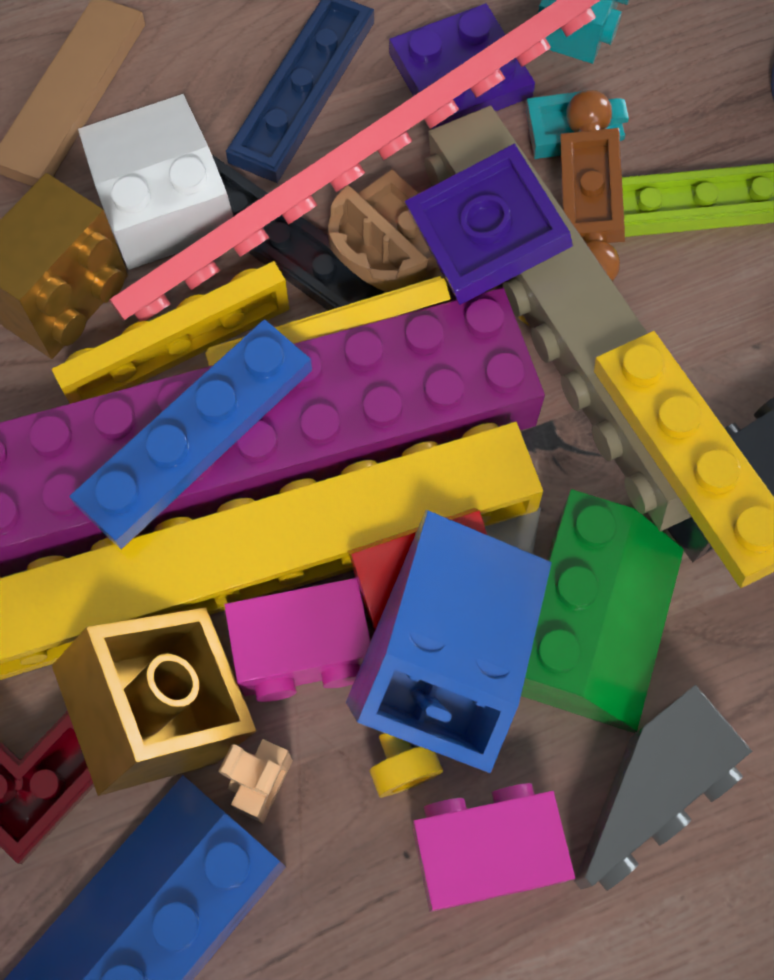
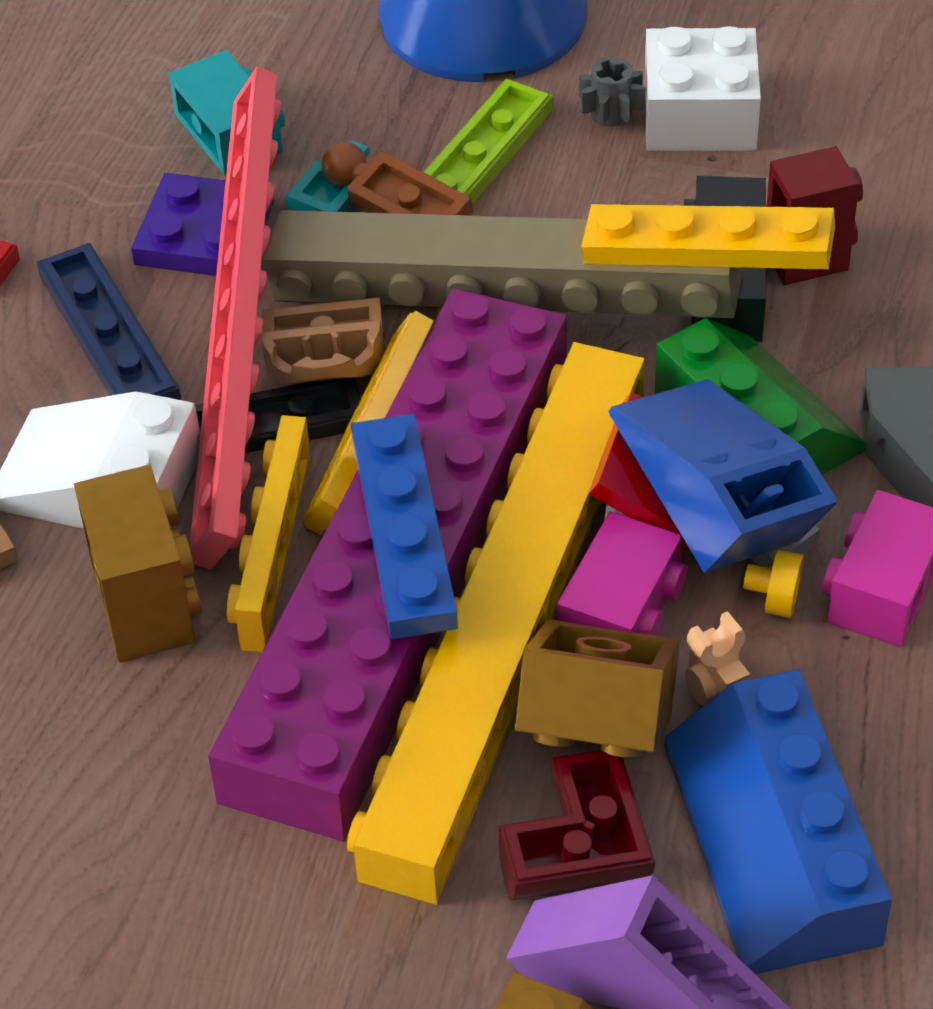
camera: 50 degrees left, 20 degrees down
dark purple plate [405,143,573,305] -> none

